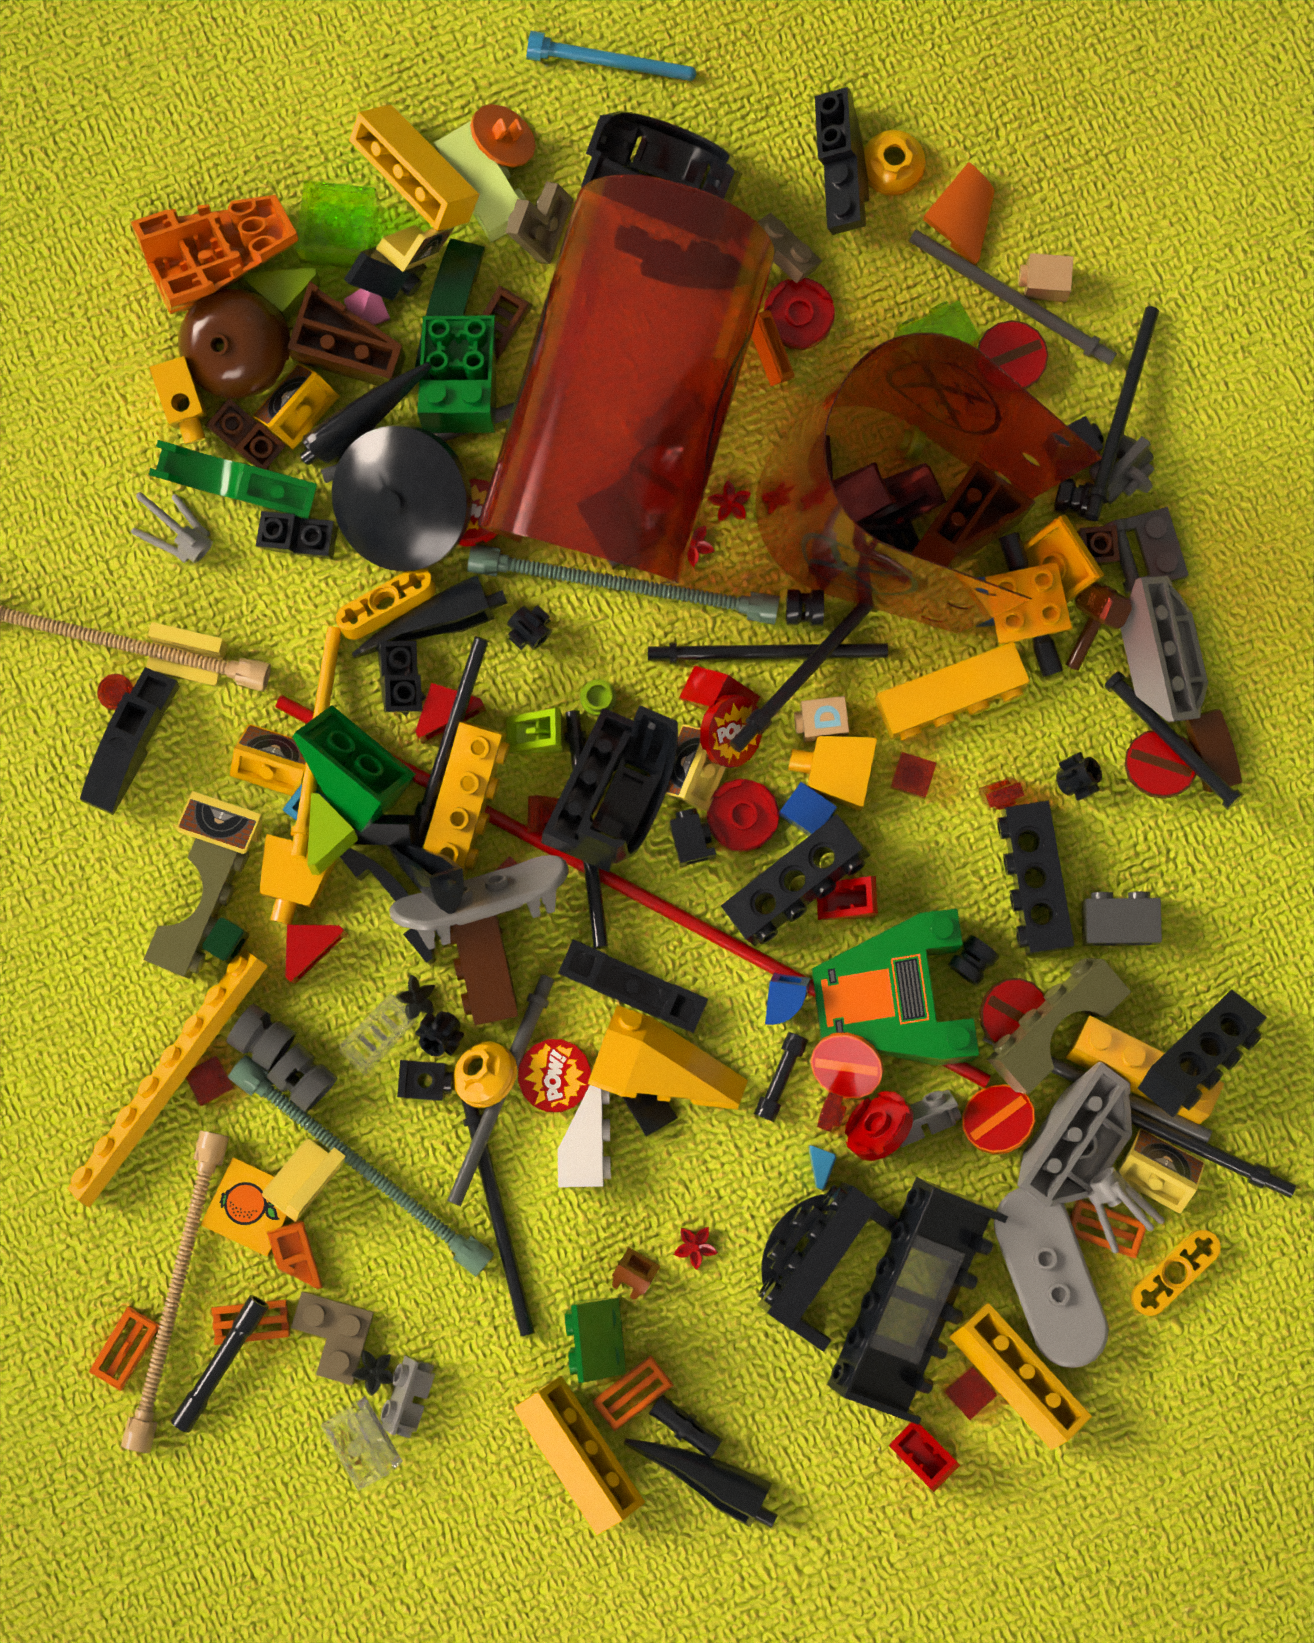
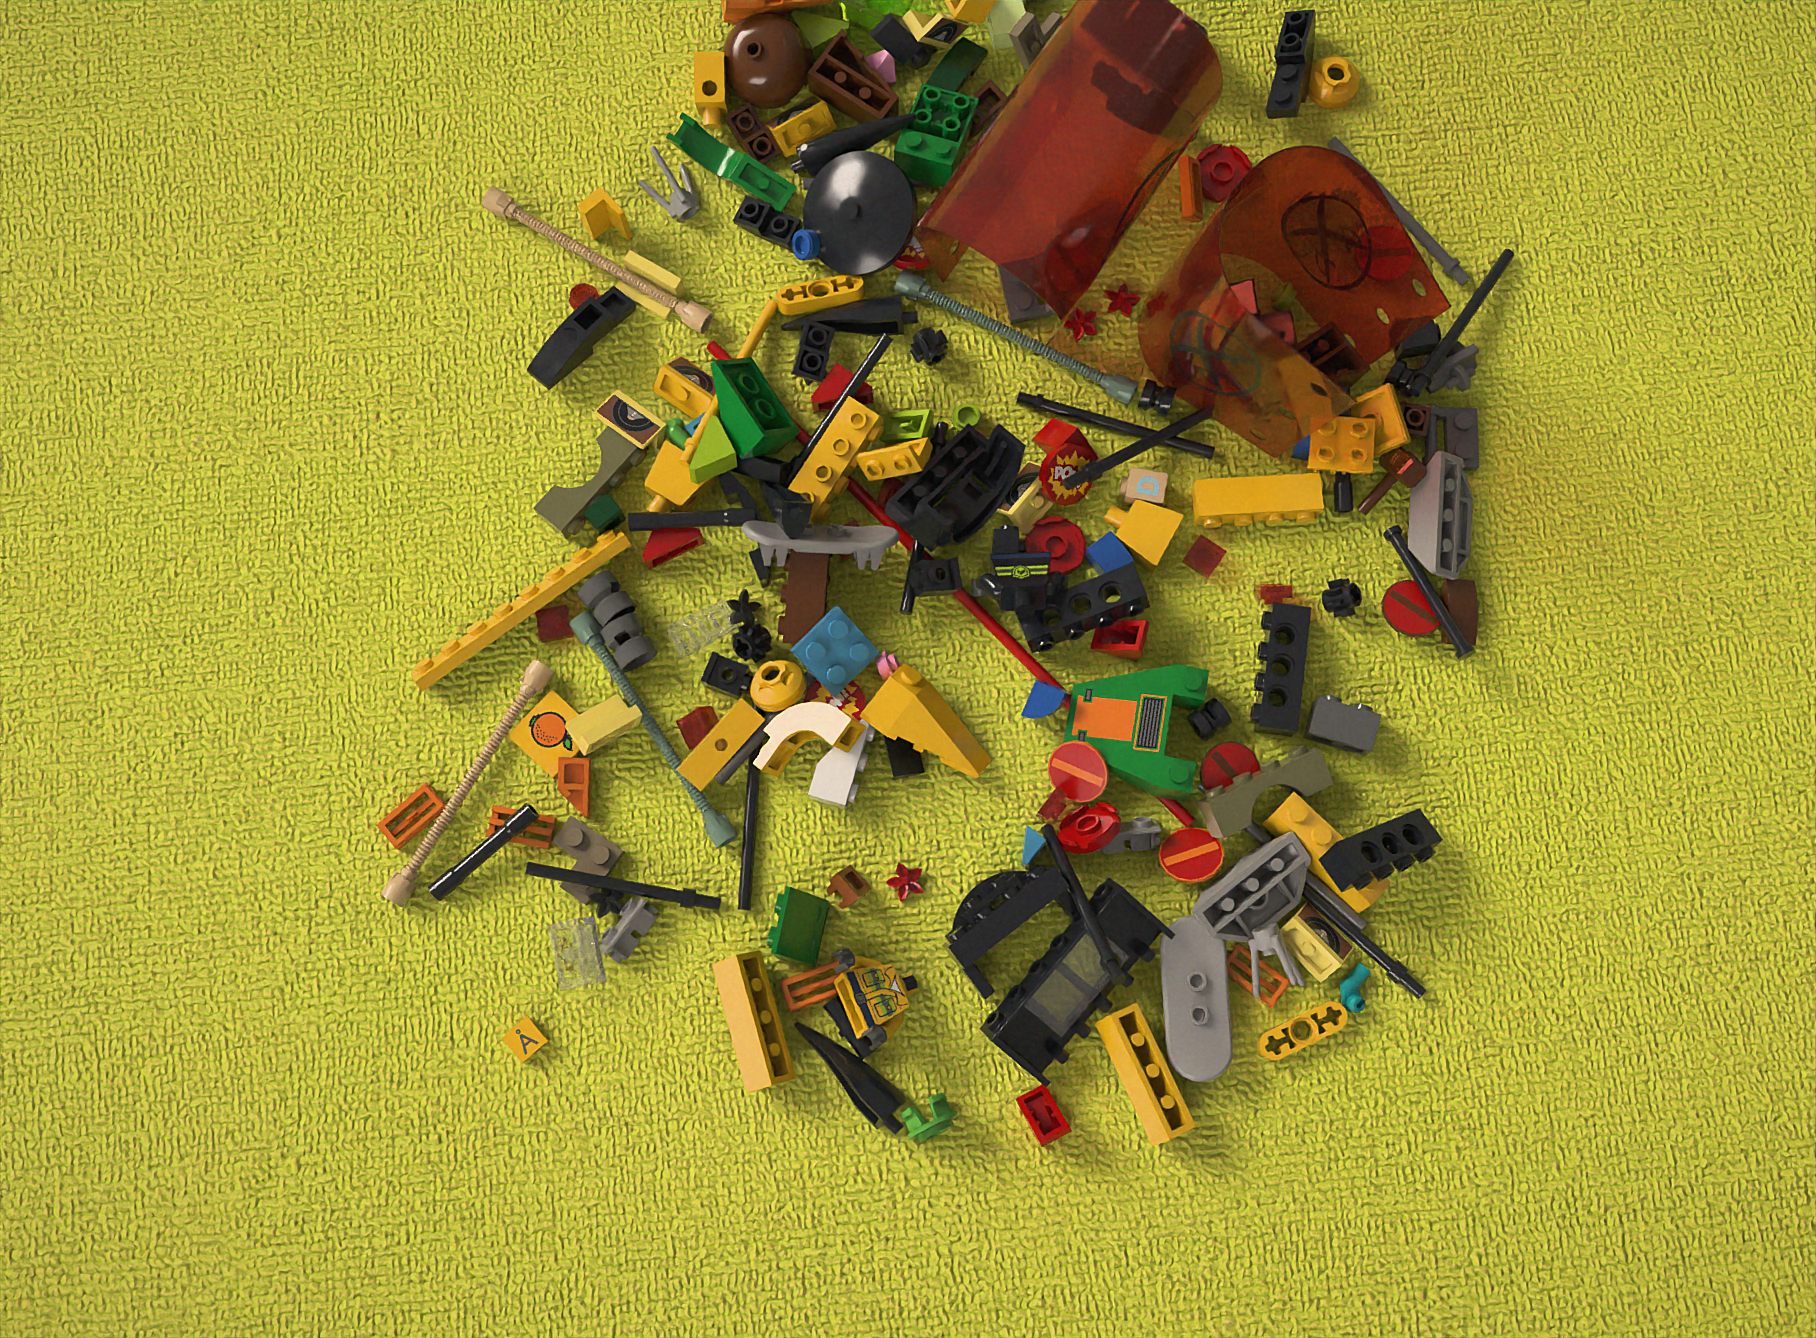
camera: 15 degrees right, 5 degrees down
black slope [558,939,708,1033] -> none
dark tan plate [726,213,822,283] -> none
black bar [754,1032,808,1122] -> none
orange slope [923,162,995,266] -> none
clear red plate [944,1366,997,1420] -> none
tan brick [1018,253,1073,302] -> none
none -> yellow tile [502,1016,549,1063]
none -> black bar [525,862,721,911]
none -> yellow panel [577,187,633,240]
none -> black piece [628,507,757,532]
none -> bright green arm [665,418,690,451]
none -> yellow tile [676,698,765,792]
none -> clear red slope [676,706,719,750]
none -> arch [753,702,867,777]
none -> dark azure plate [790,606,880,697]
none -> blue tile [792,229,820,260]
none -> torso [831,948,918,1051]
none -> yellow bracket [856,437,933,482]
none -> bright pink plate [875,651,900,681]
none -> bright green piece [901,1093,959,1143]
none -> black brick [909,557,962,597]
none -> black torso [971,552,1068,619]
none -> black bar [1041,824,1126,985]
none -> teal arm [1339,963,1371,1013]

